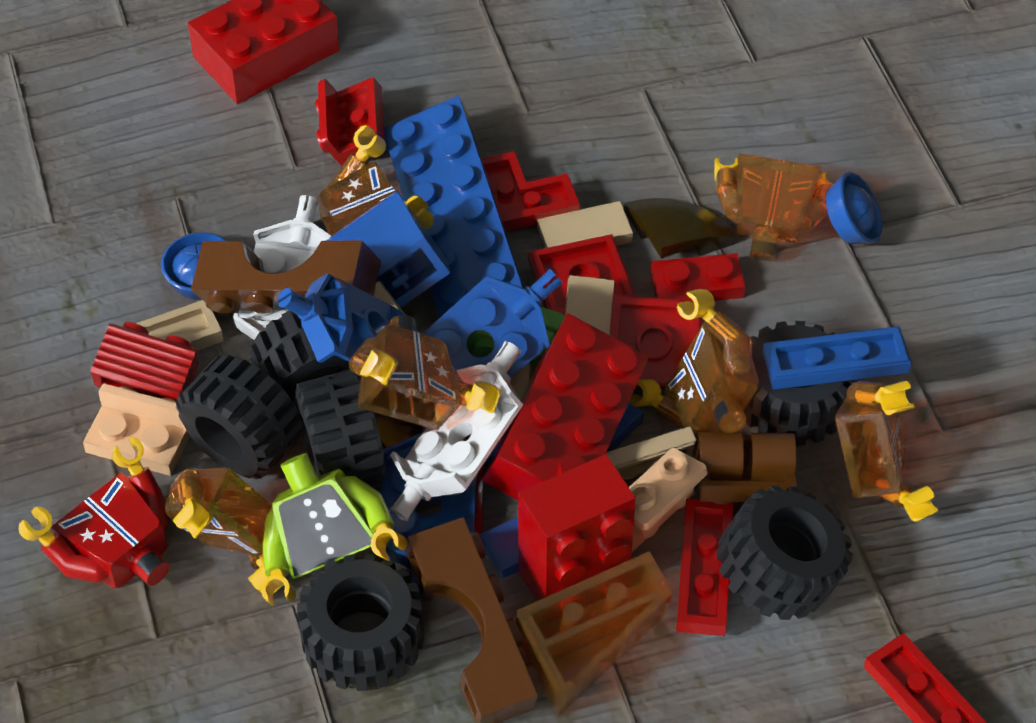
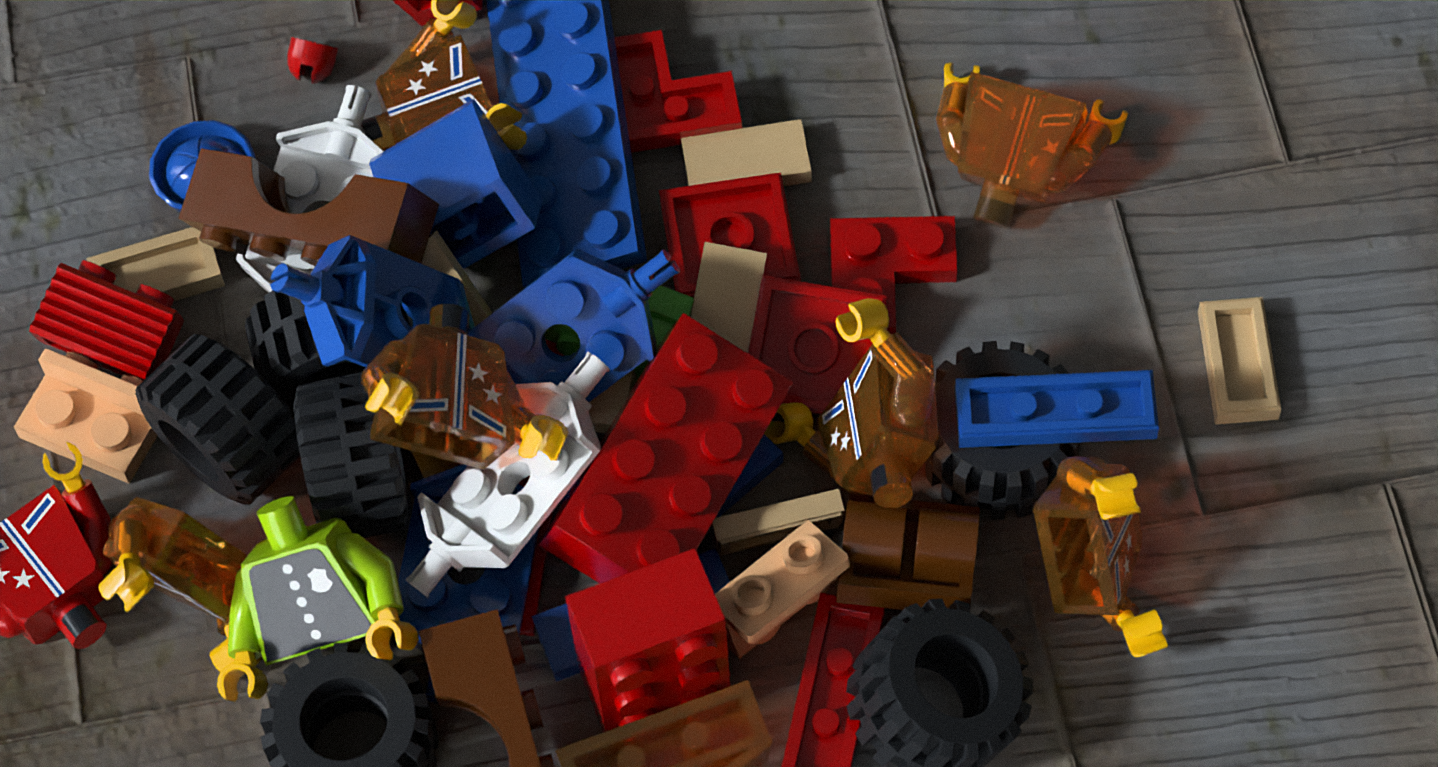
camera: 10 degrees right, 10 degrees up
dark brown brick [624,198,739,259] -> none
blue hat [826,171,882,244] -> none
none -> red hinge [287,37,338,84]
none -> tan tile [1198,297,1281,425]

